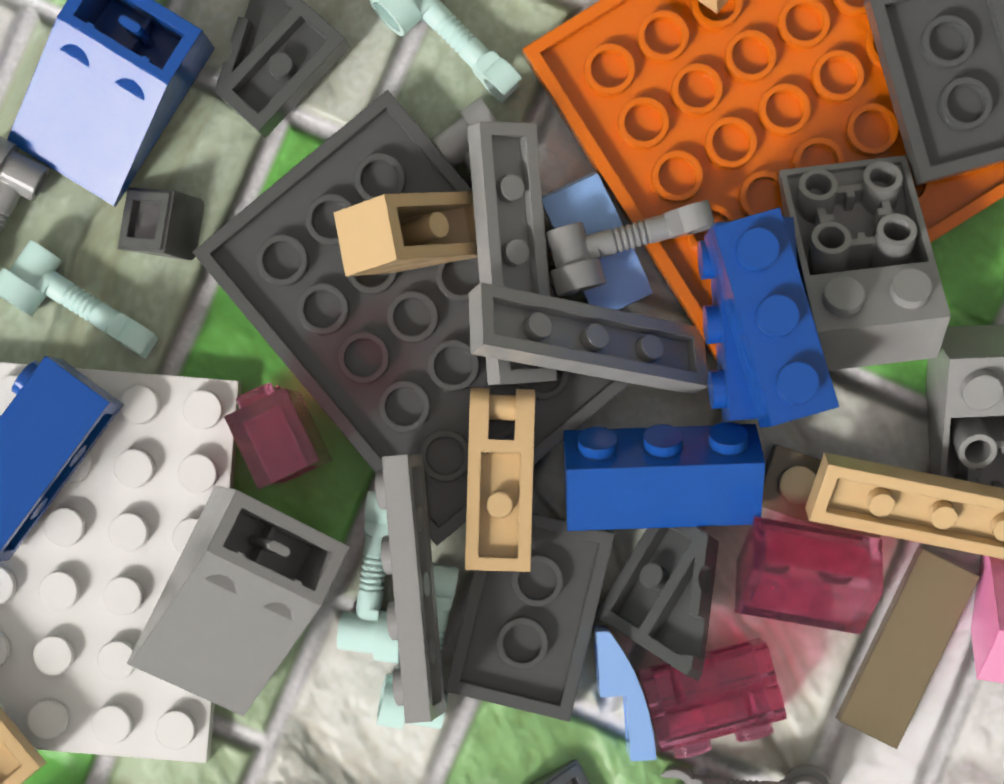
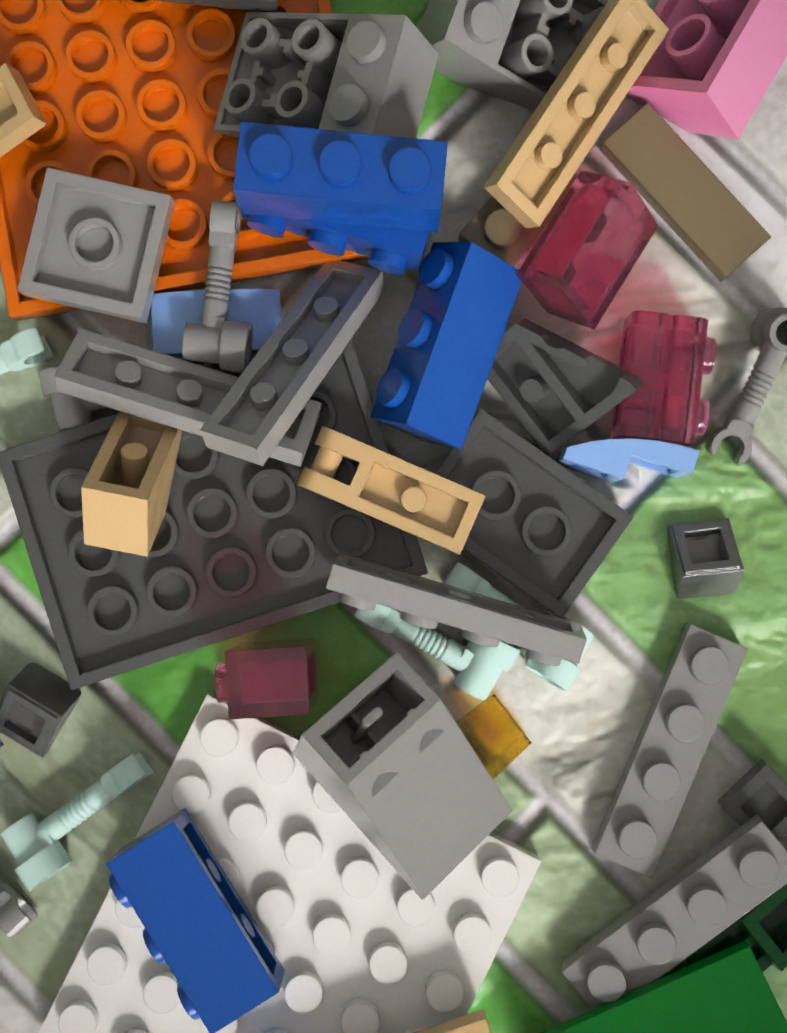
camera: 70 degrees left, 0 degrees up
none -> light grey plate [17,167,175,324]
none -> clear yellow slope [456,694,532,780]

